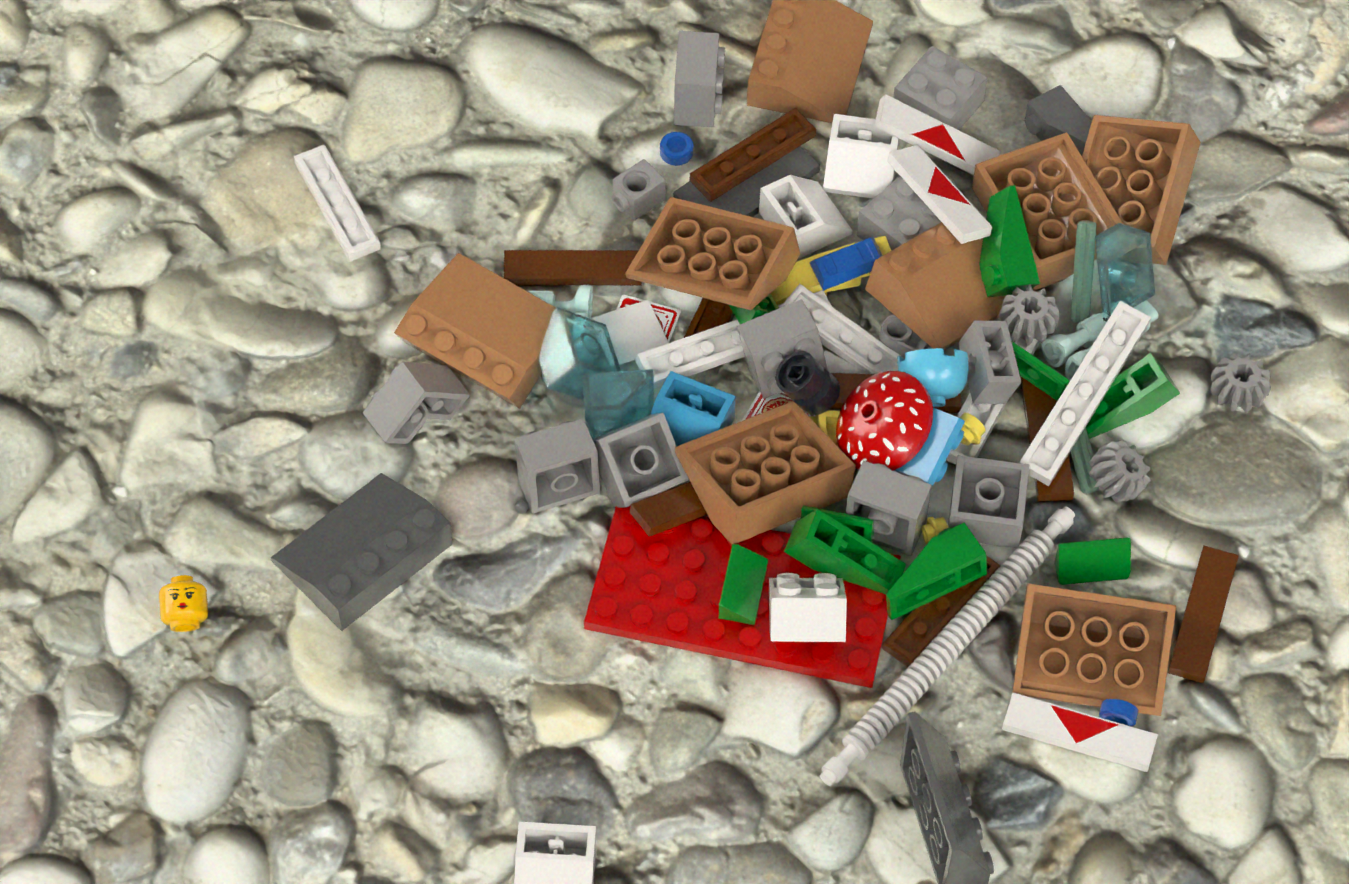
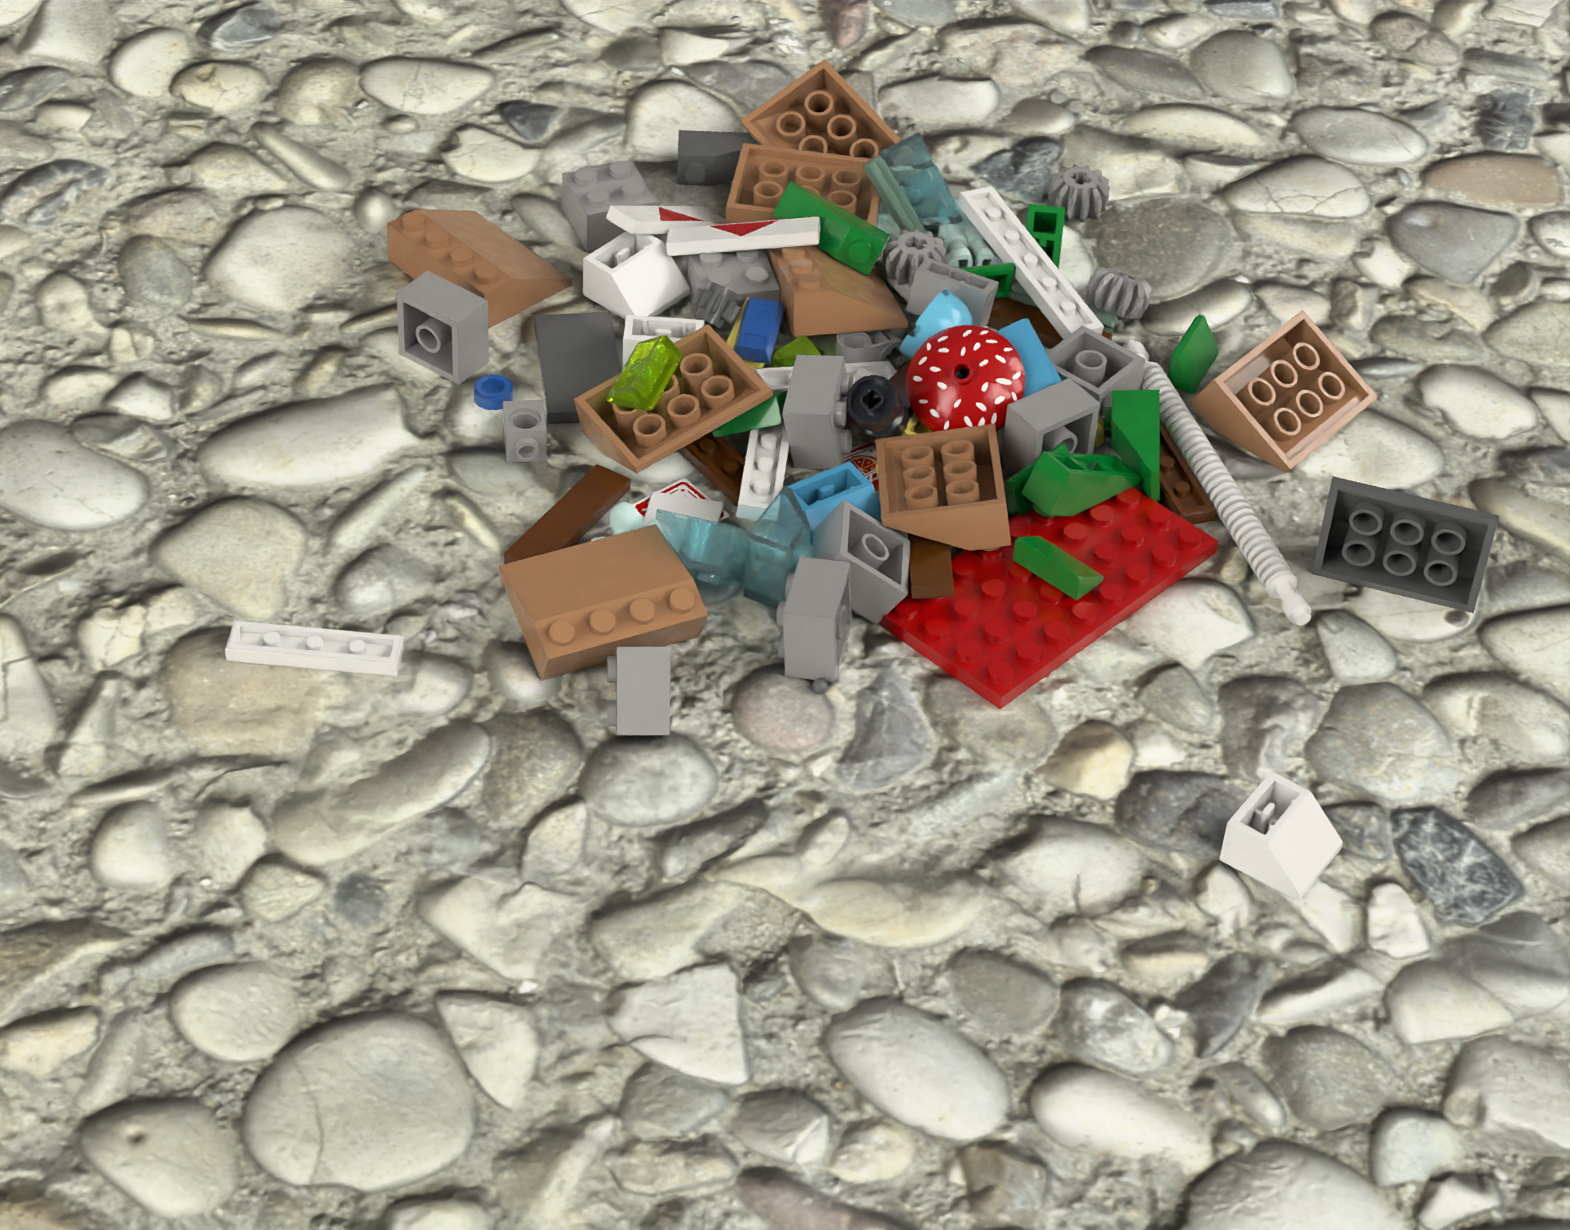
camera: 60 degrees left, 15 degrees down
yellow head [159,575,208,632] -> none
dark grey slope [271,473,453,631] -> none
reddish brown tile [689,108,816,202] -> none
white slope [769,573,847,642] -> none
white tile [1002,692,1158,772] -> none
blue tile [1099,699,1139,727] -> none
reddish brown tile [1168,545,1239,684] -> none
none -> clear neon green slope [607,335,682,411]
none -> dark grey gear [690,282,741,330]
none -> clear neon green slope [771,335,821,368]

